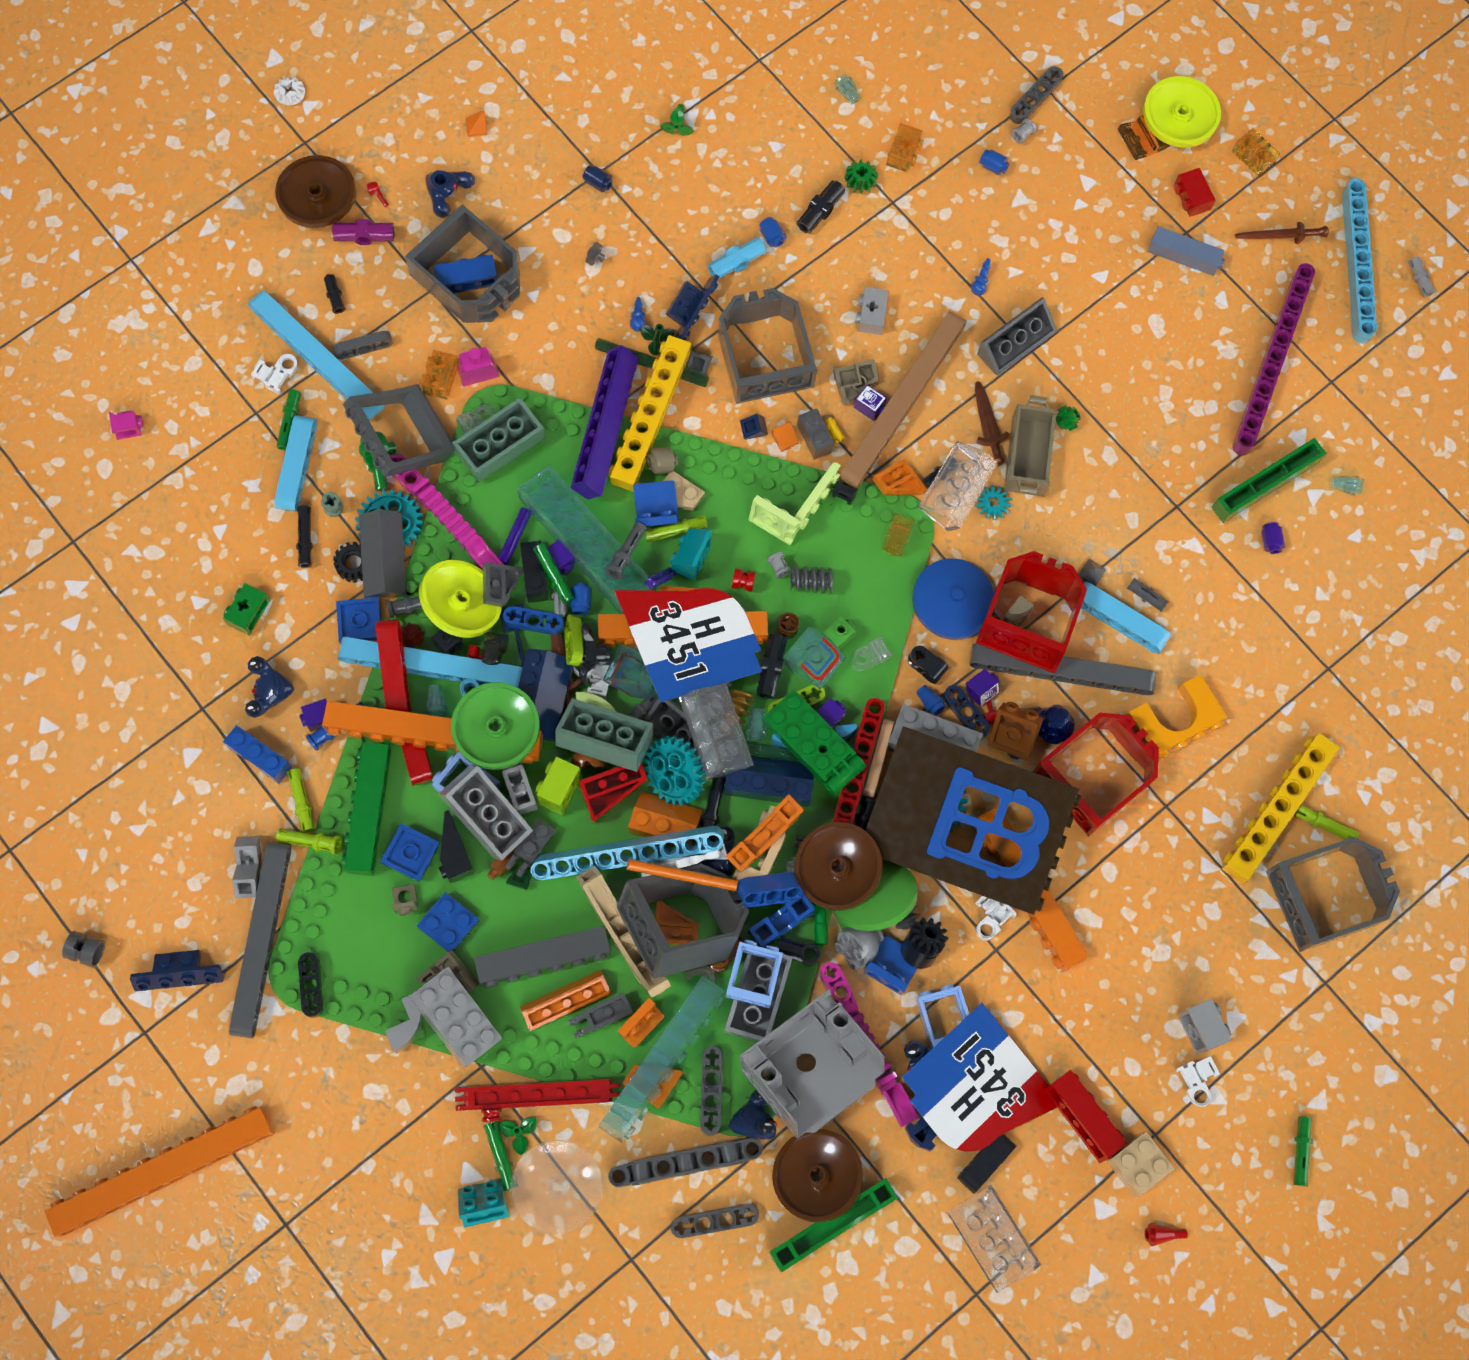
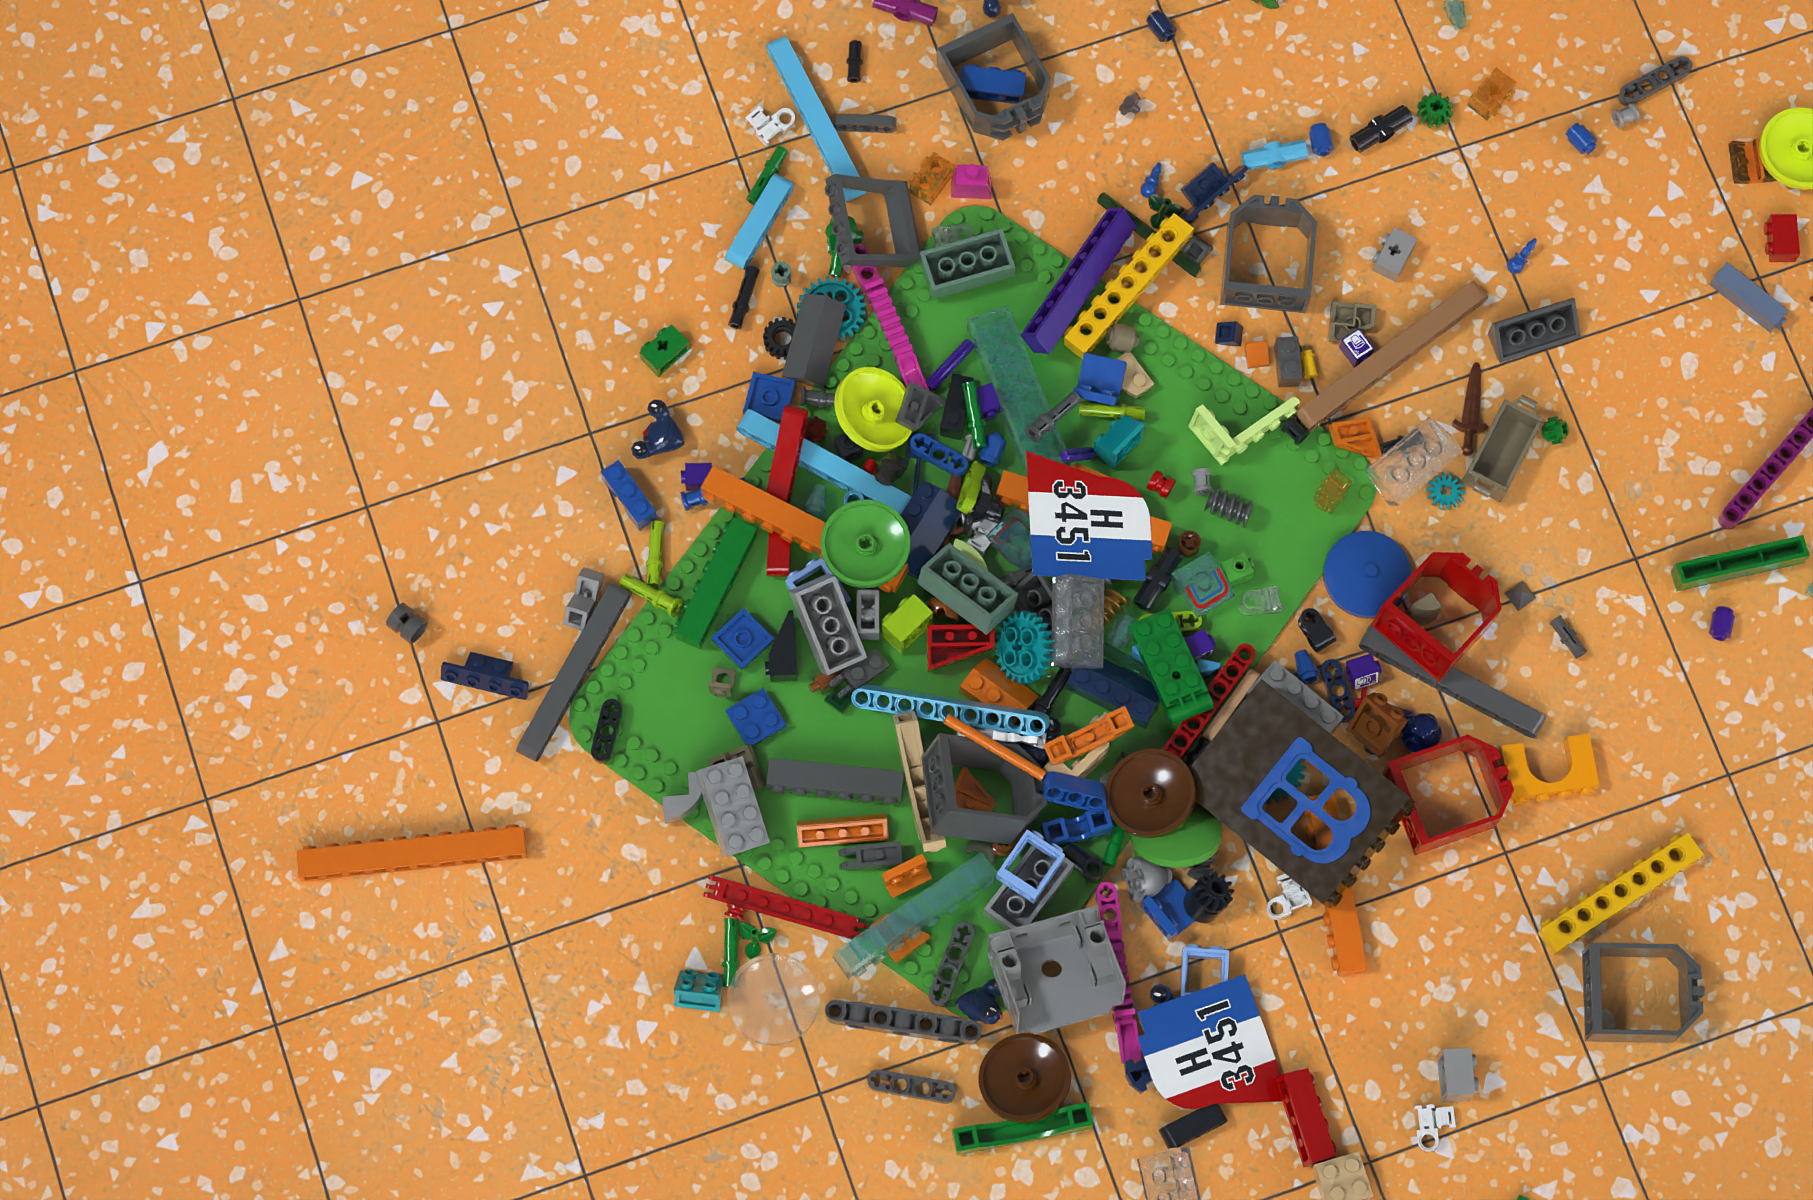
camera: 25 degrees right, 0 degrees up
dark pink window [109,410,144,440] -> none
medium azure beam [1081,582,1171,654] -> none
lime pin [1294,804,1360,840] -> none

